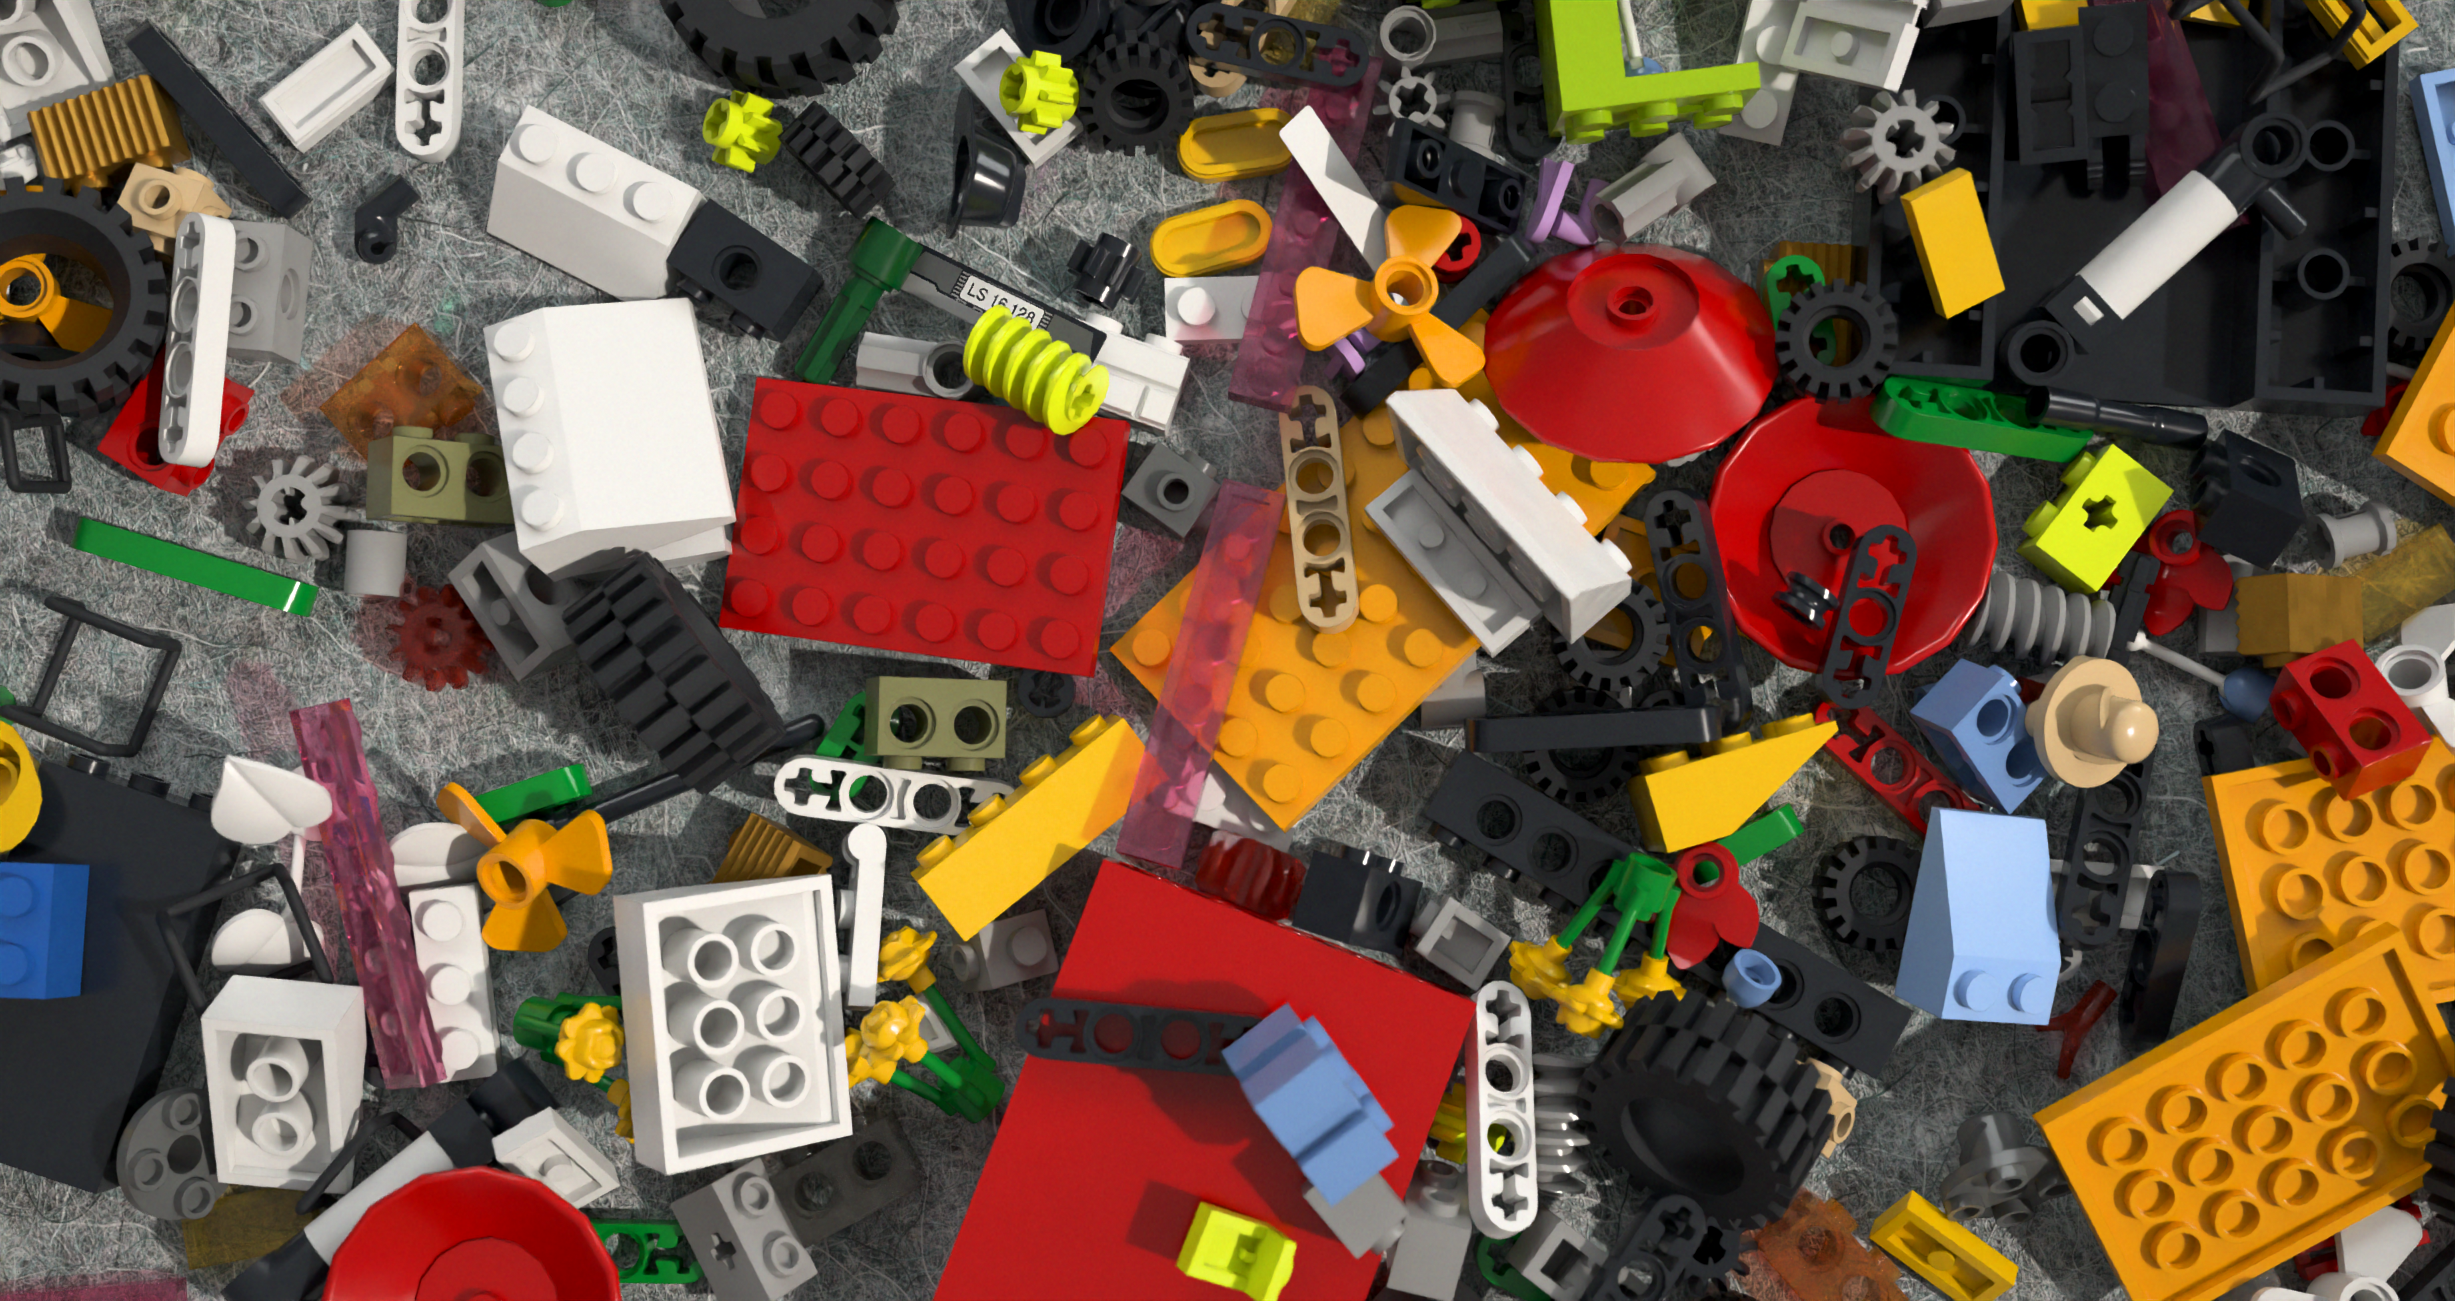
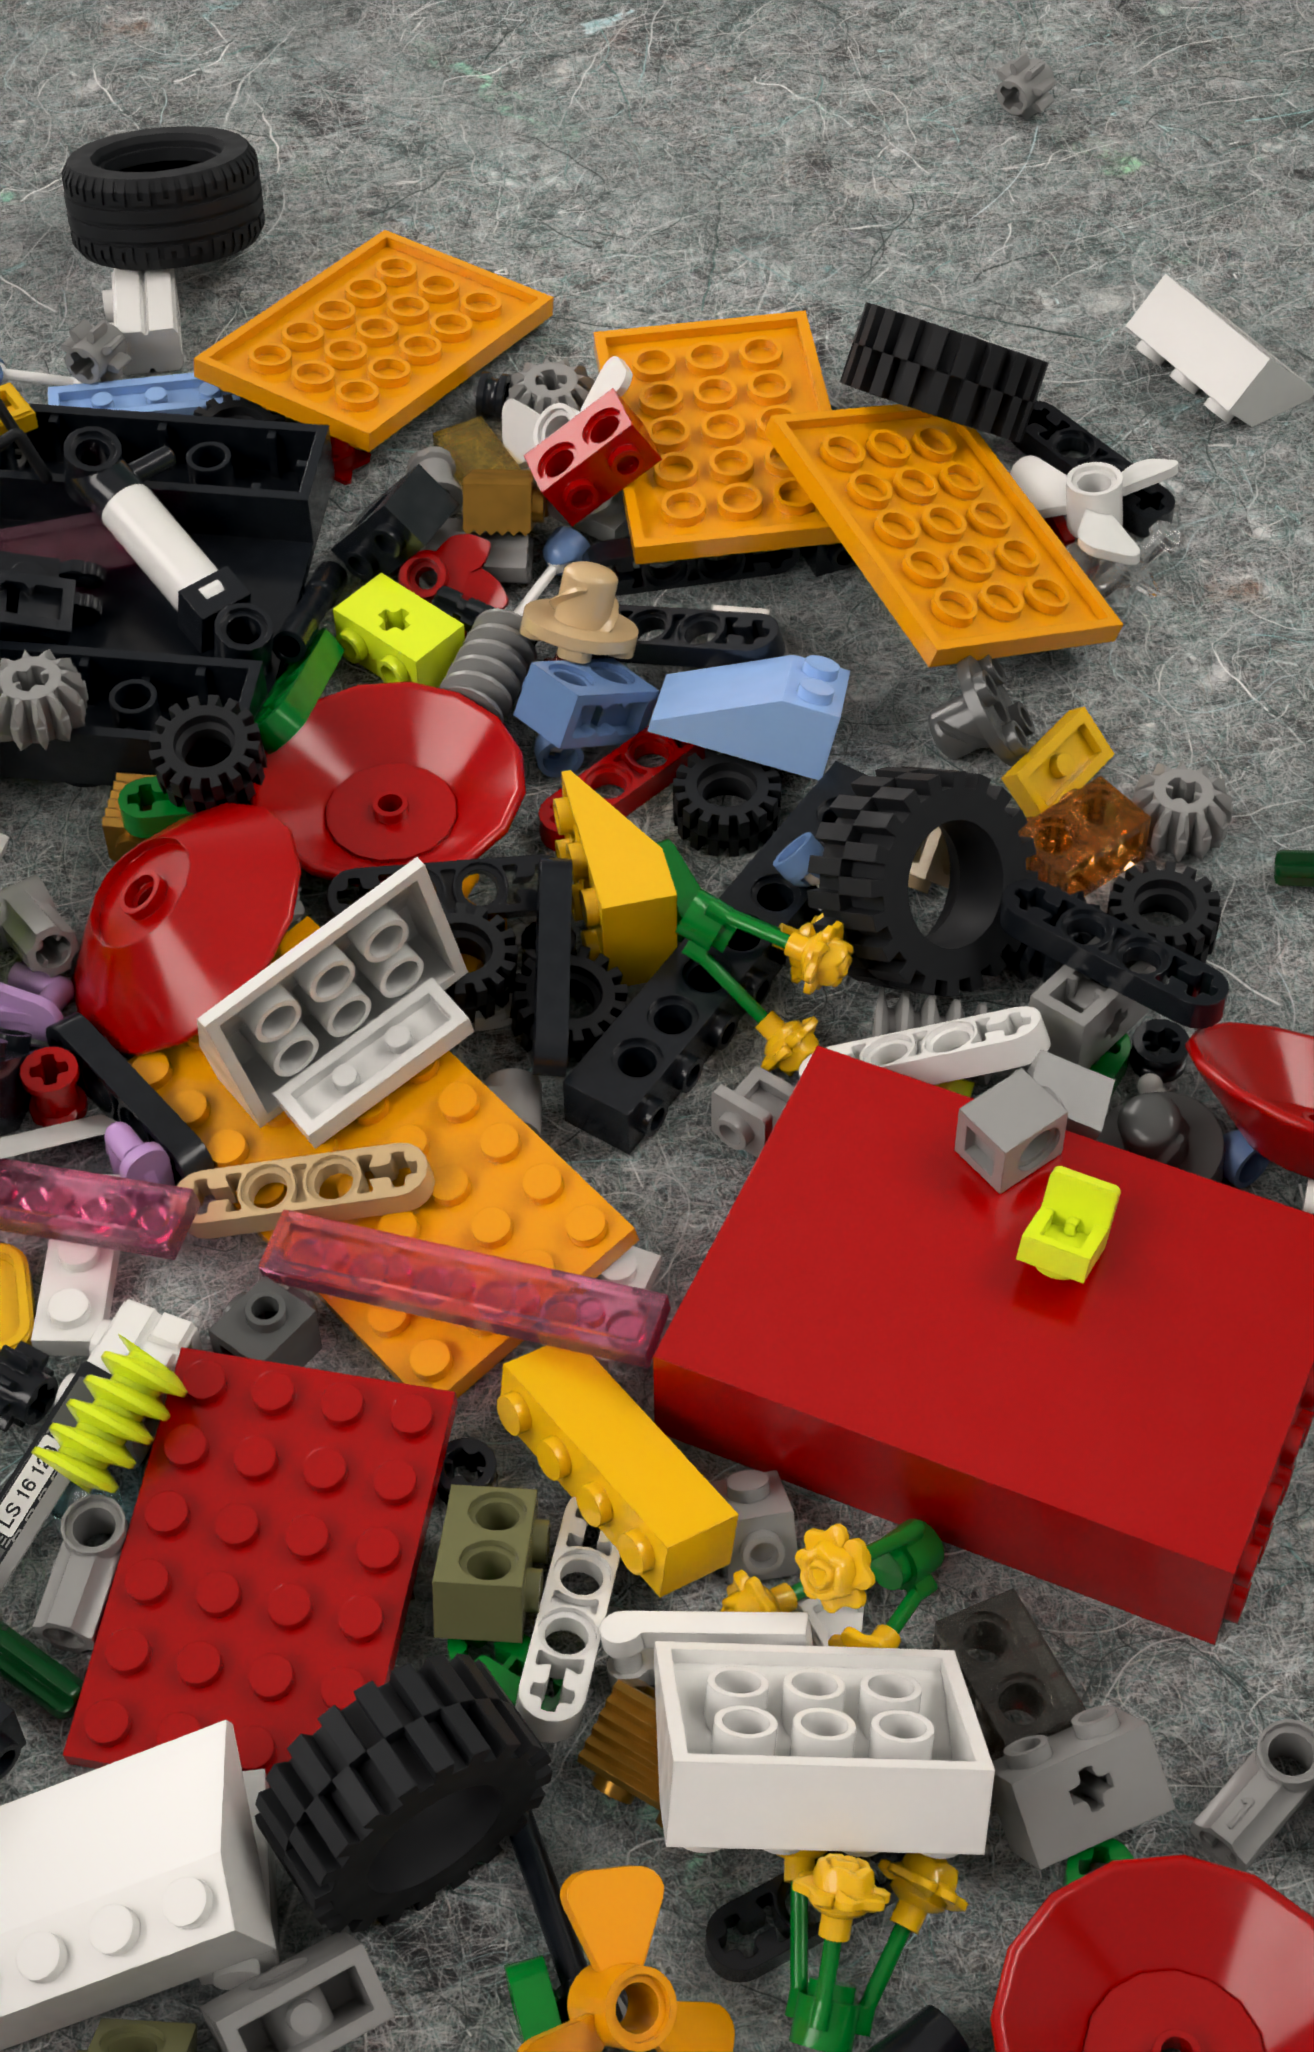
camera: 85 degrees left, 35 degrees down
white plate [492,1107,620,1209] -> none
black beam [1015,995,1264,1077] -> none
clear red gear [1194,830,1307,921] -> none
medium blue brick [1222,1003,1399,1207] -> none
black brick [1291,844,1423,956] -> none
light orange piece [1293,205,1485,388] -> none
red plate [1636,841,1760,970] -> none
black bush [1771,571,1840,631] -> none
black beam [1815,524,1917,710] -> none
yellow tile [1900,168,2005,319] -> none
clear red bar [2035,980,2118,1079] -> none
black beam [2118,869,2202,1043] -> none

